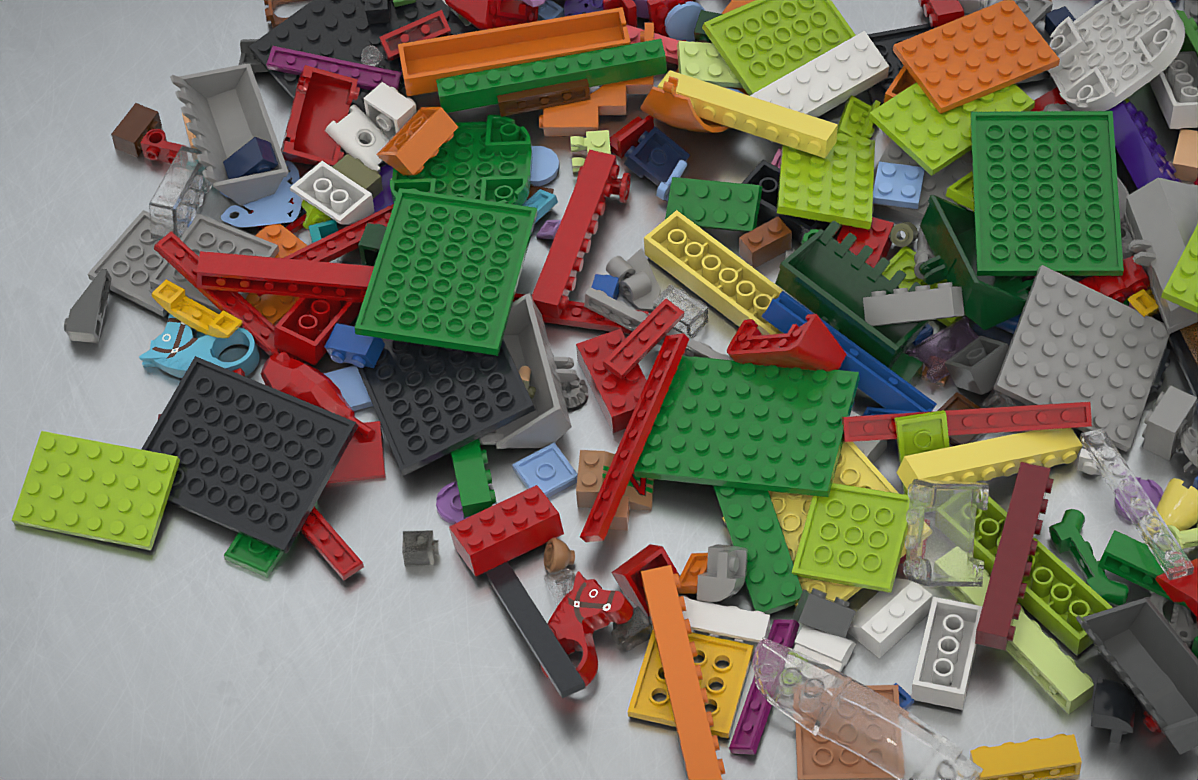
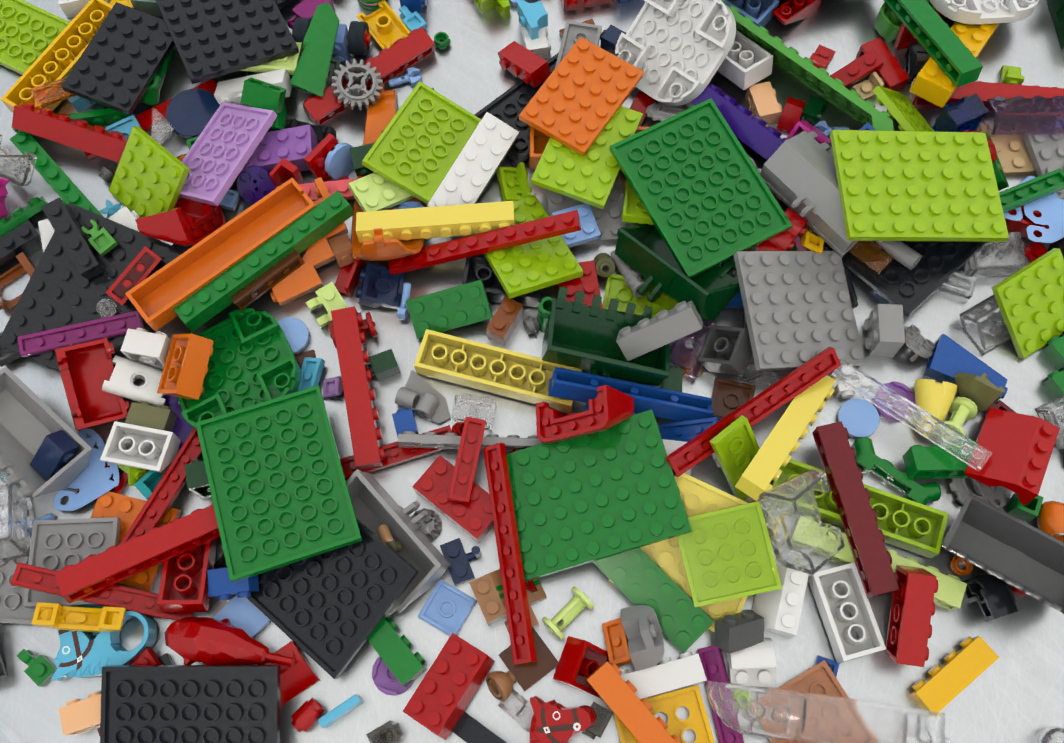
camera: 30 degrees left, 15 degrees up
none -> green plate [17,649,57,687]
none -> light nougat brick [59,691,101,736]
none -> red brick [291,697,325,732]
none -> medium azure tile [318,694,364,728]
none -> nougat brick [328,233,355,268]
none -> dark green brick [368,349,401,381]
none -> red plate [389,210,581,275]
none -> dark blue plate [440,538,481,586]
none -> reddish brown tile [499,628,559,692]
none -> yellowish green hose [542,586,595,641]
none -> light blue tile [837,398,880,439]
none -> red brick [885,565,938,667]
none -> orange plate [950,555,973,576]

